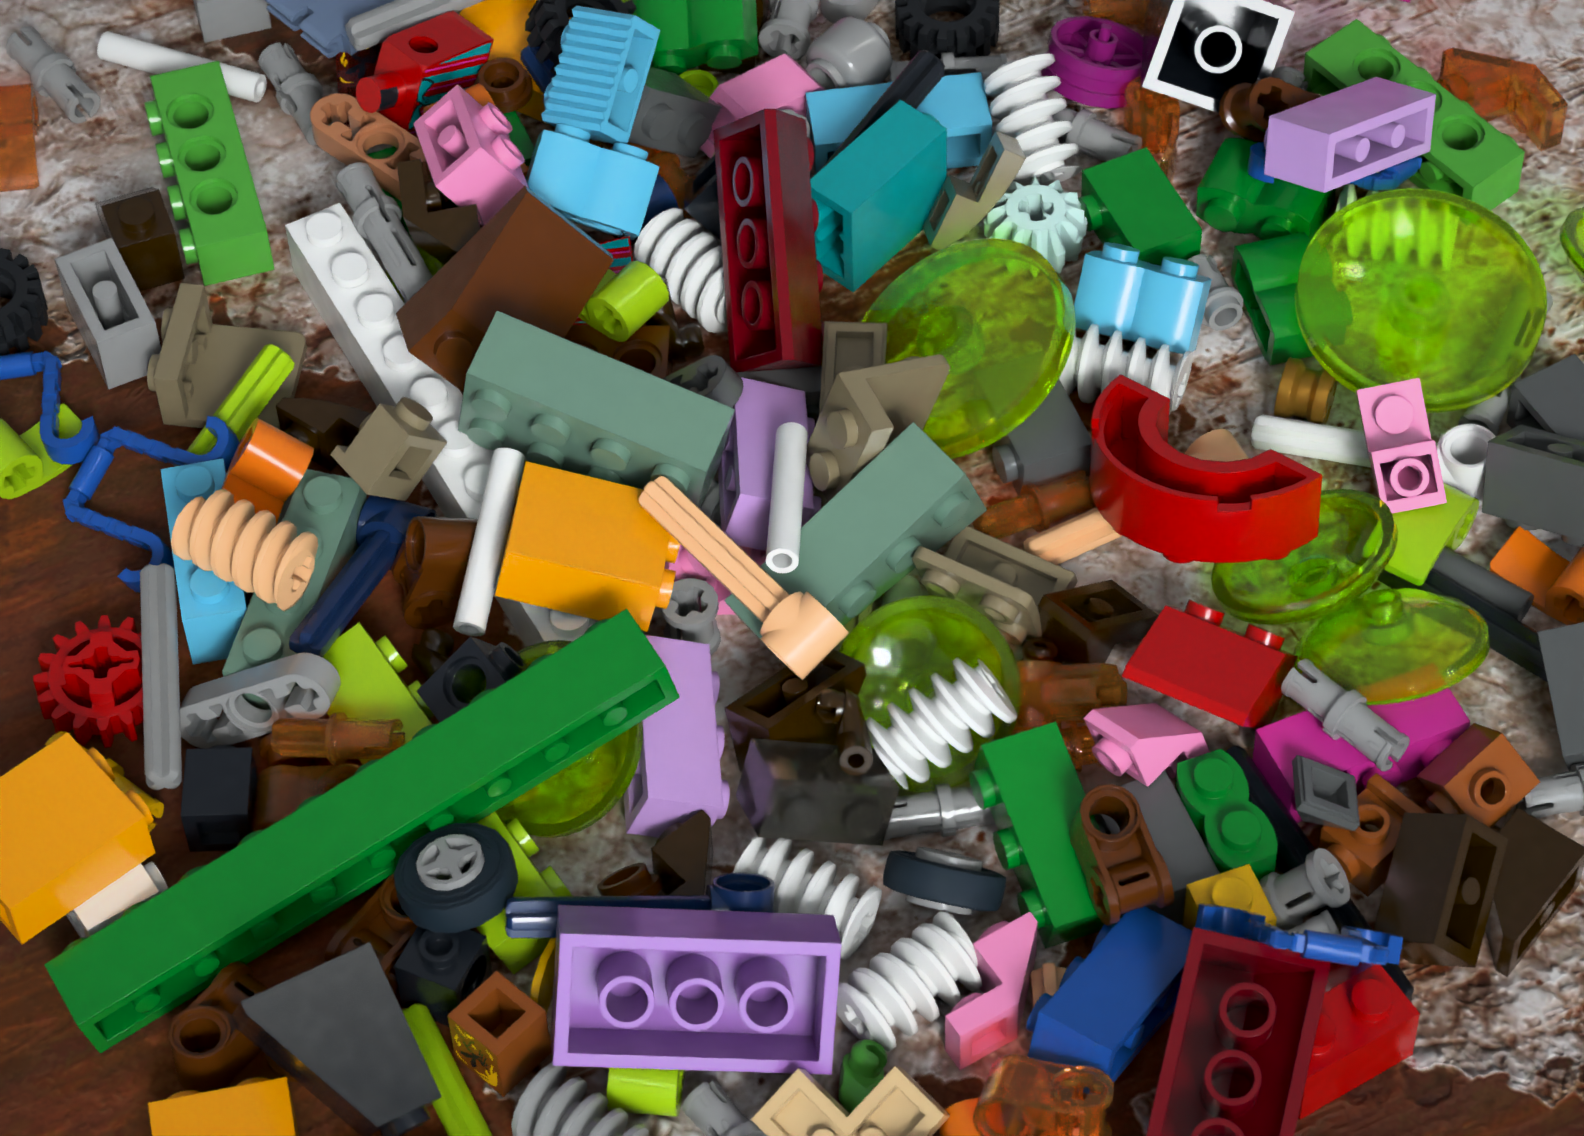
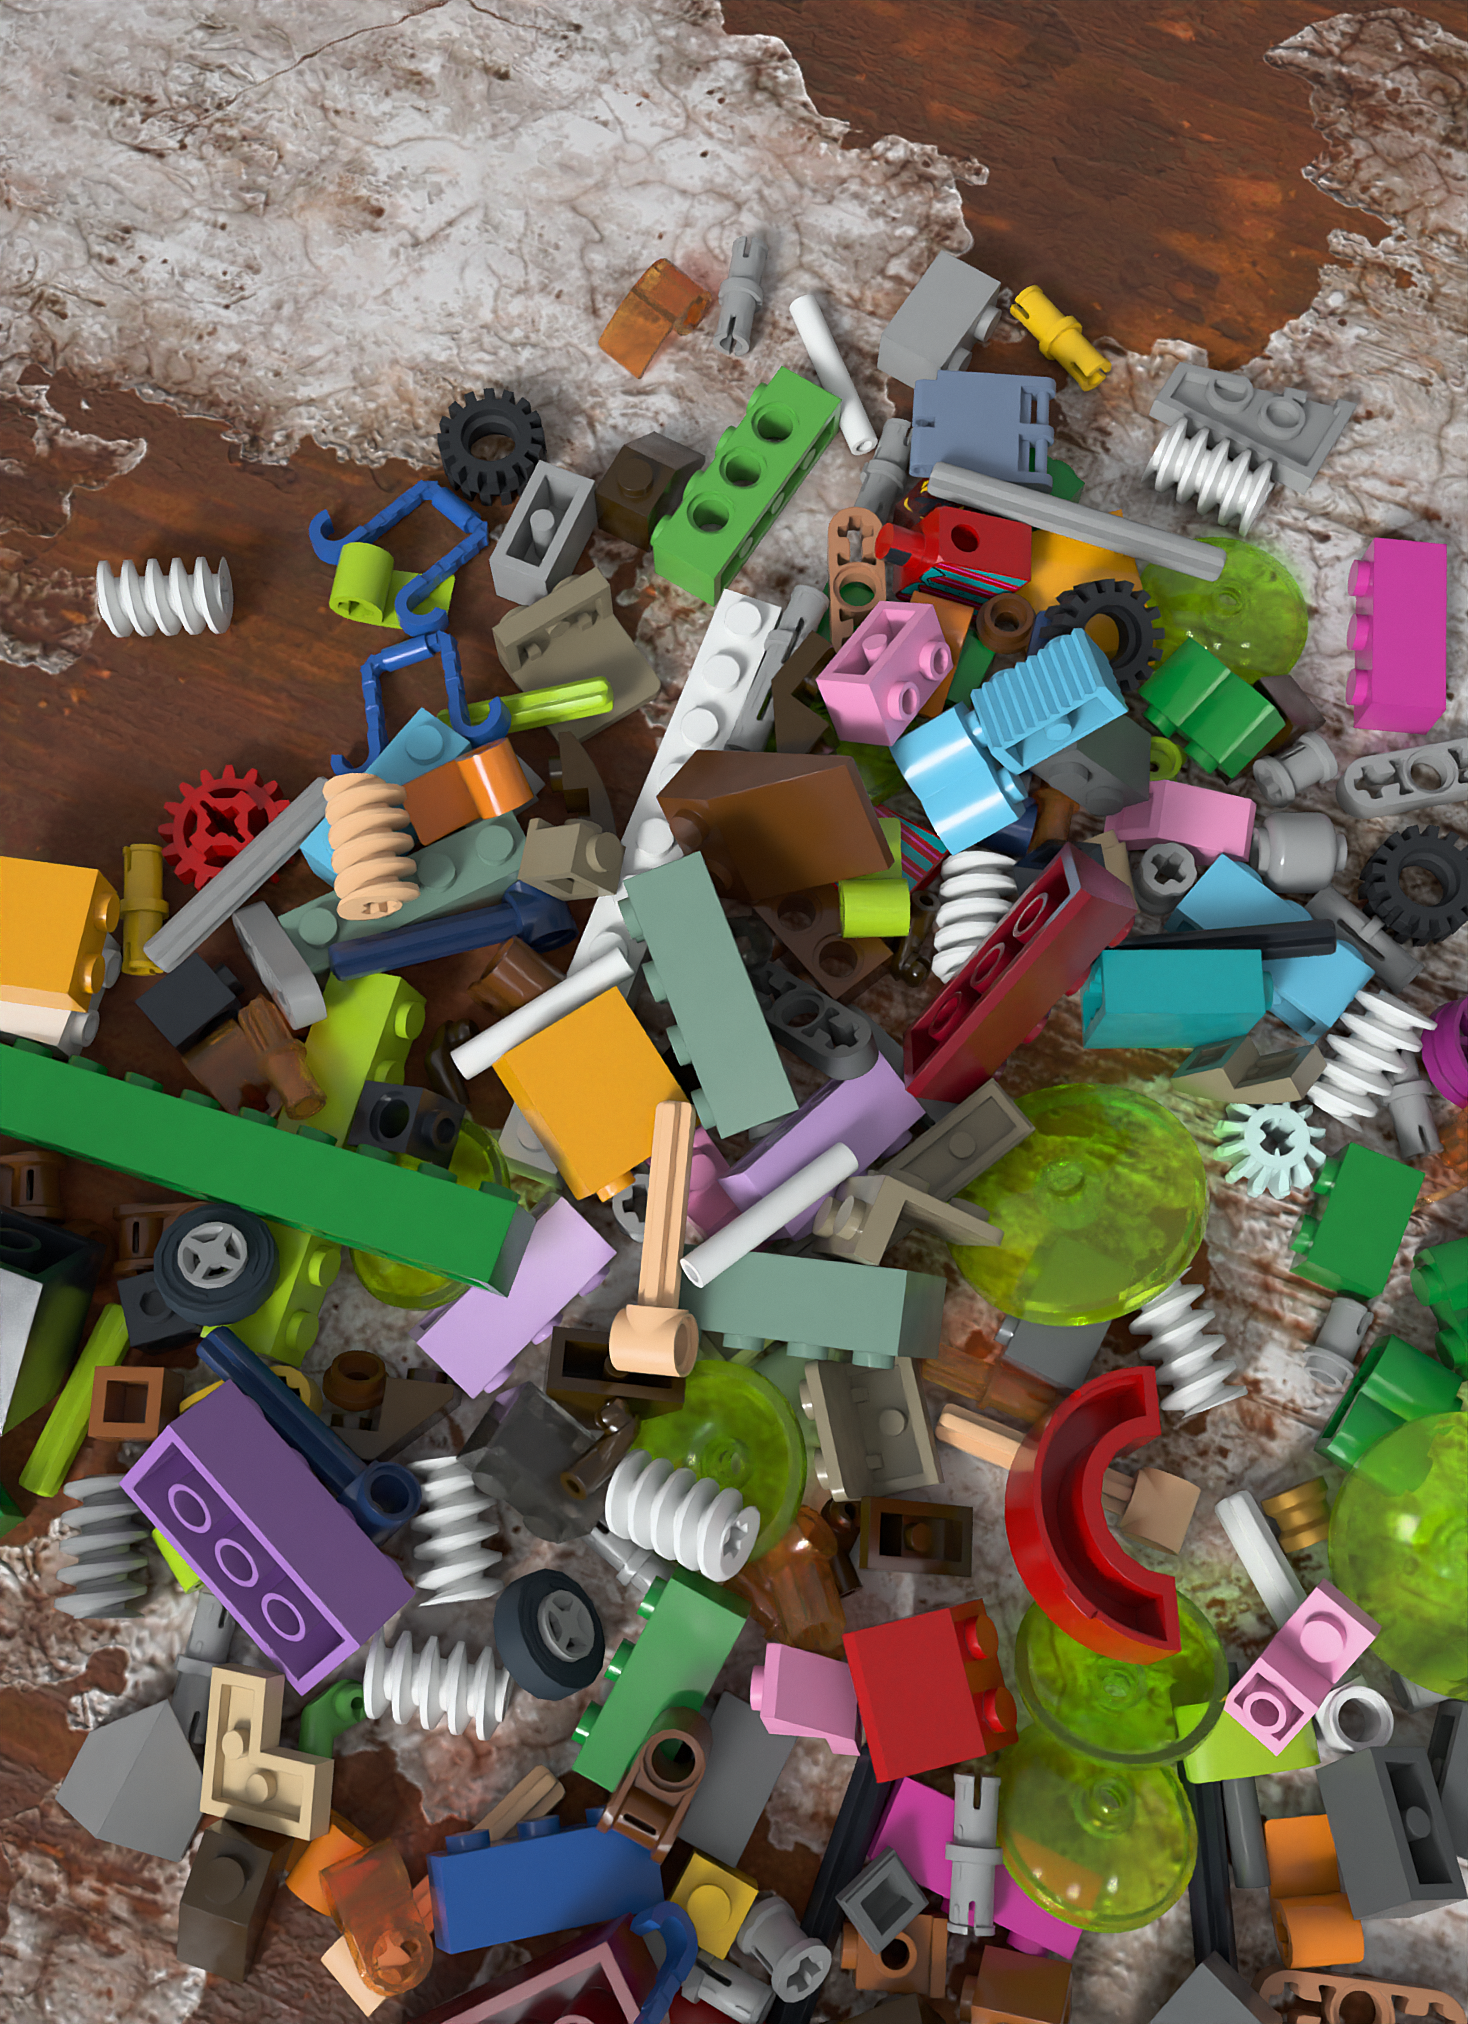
camera: 45 degrees right, 20 degrees up
bright pink slope [945,912,1038,1070] -> none
medium azure brick [1070,242,1212,354] -> none
green brick [1175,749,1277,882] -> none

